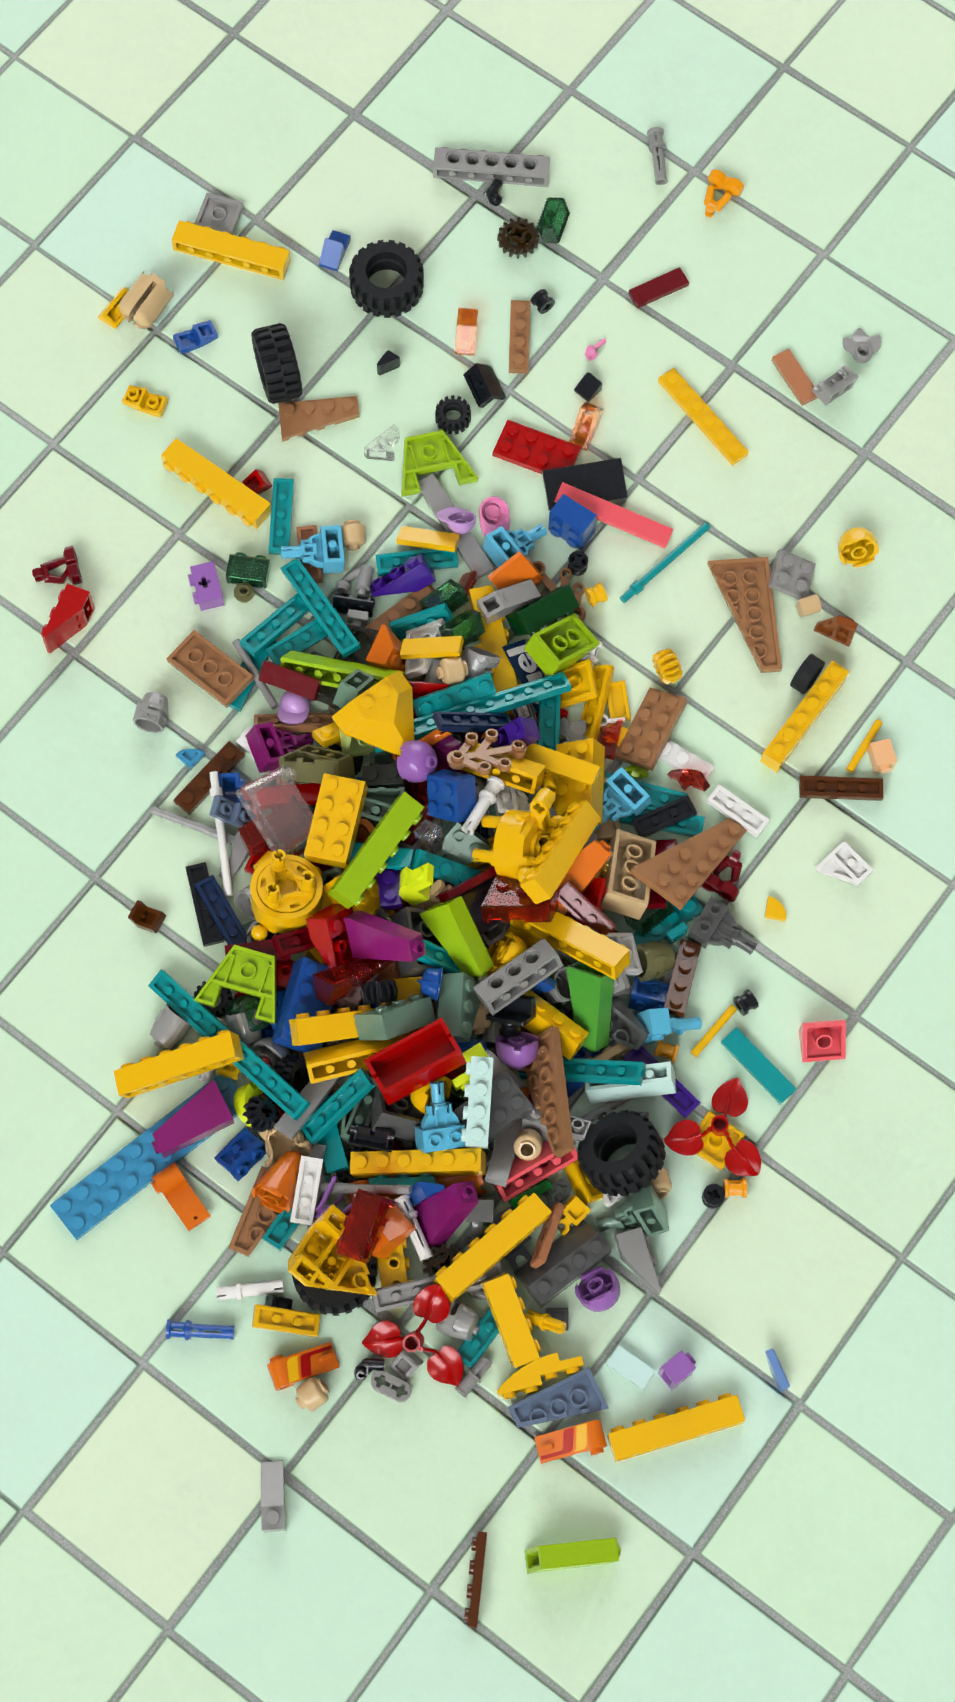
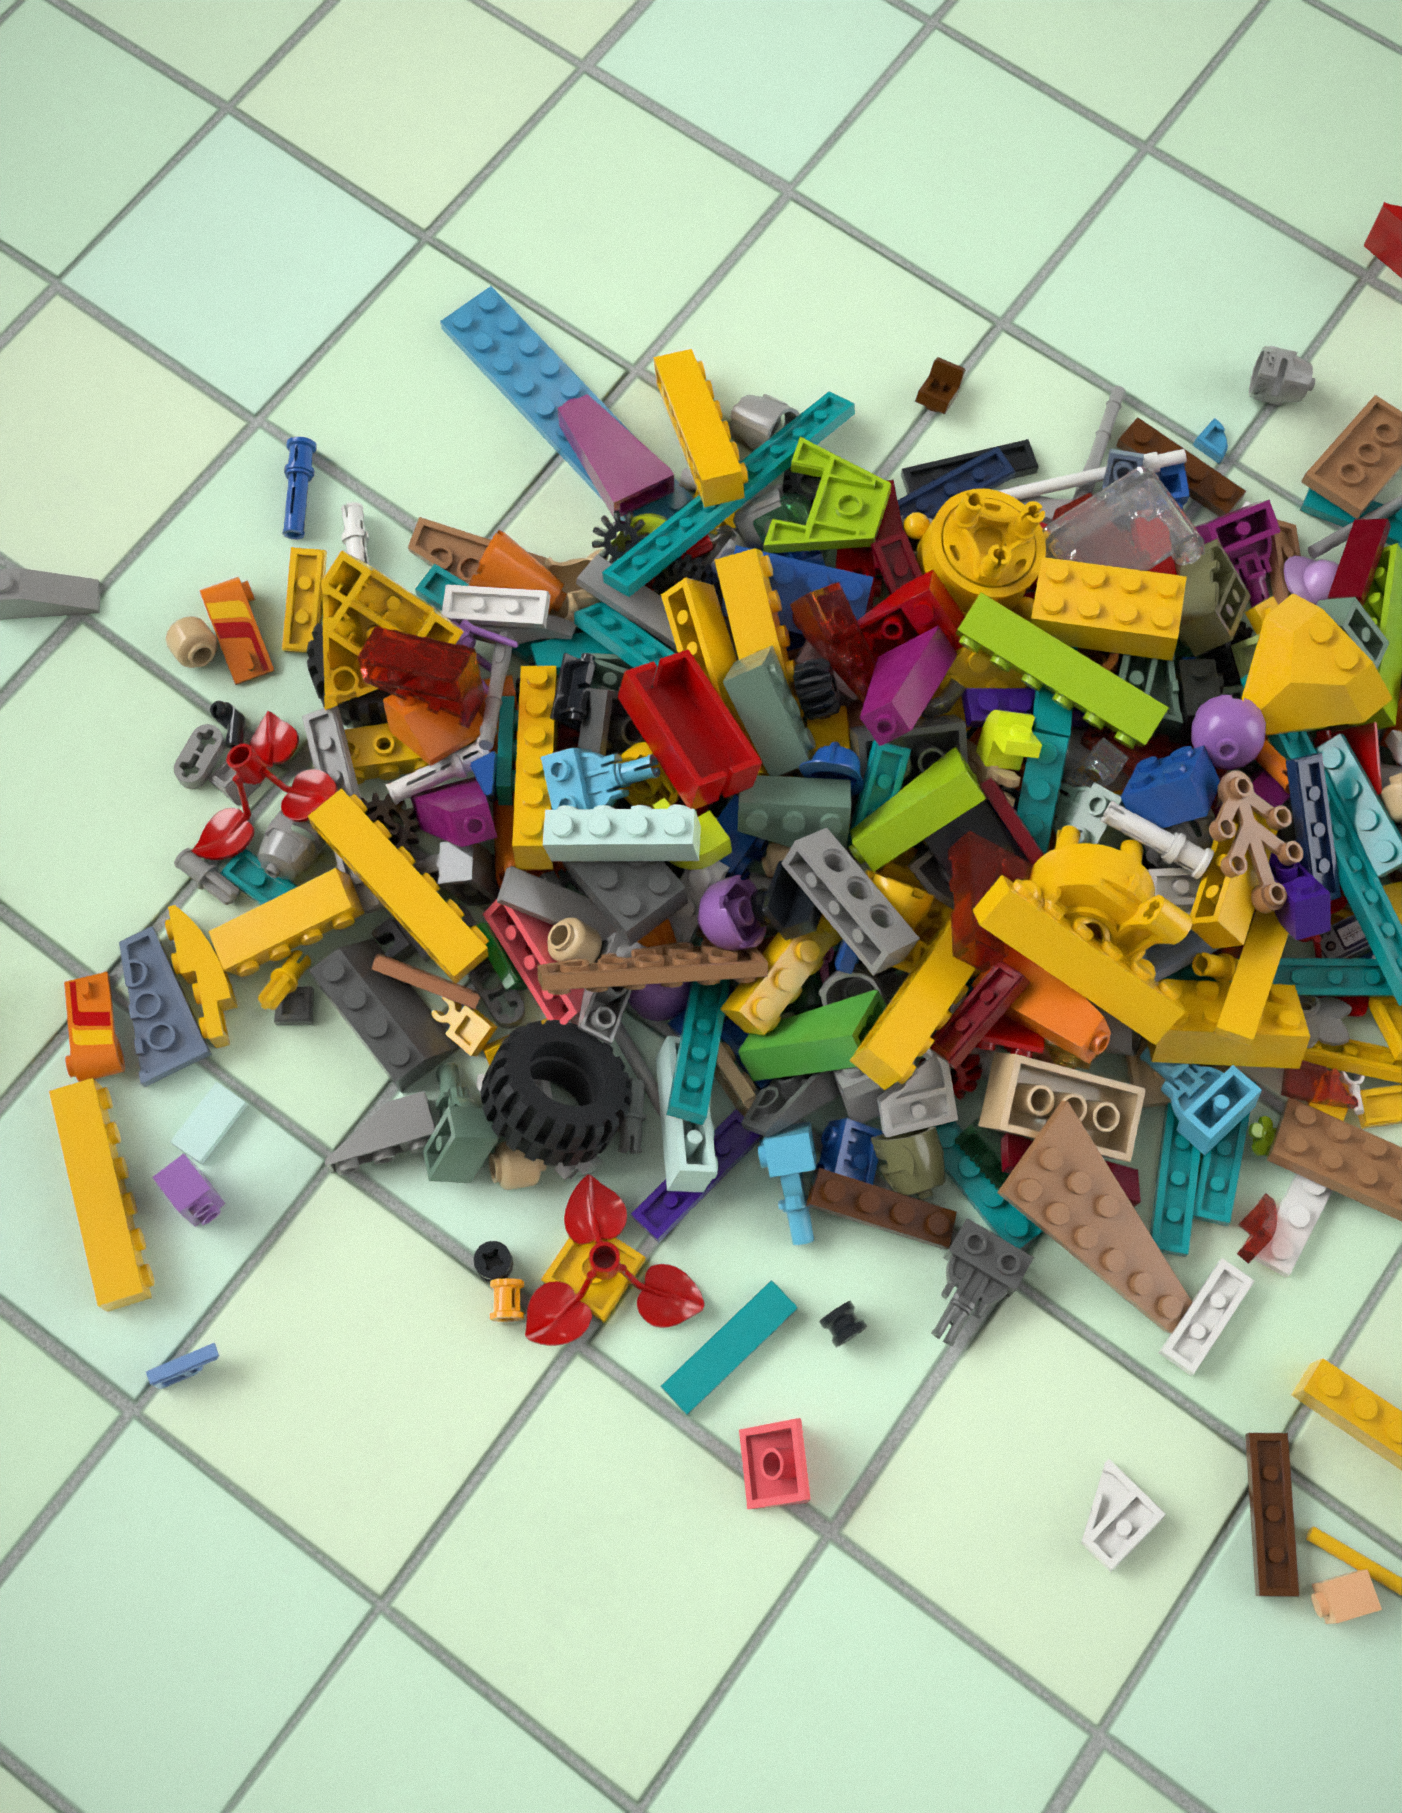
camera: 90 degrees right, 0 degrees up
orange door [151,1162,211,1231] -> none
blue bracket [214,1127,266,1181] -> none
medium lavender cylinder [575,1267,621,1312] -> none
black tile [631,795,697,838] -> none
light orange bush [654,1040,680,1063] -> none
teal tile [665,921,688,945] -> none
yellow bar [690,1005,737,1058] -> none
dark red piece [701,850,742,902] -> none
yellow tile [764,896,786,922] -> none

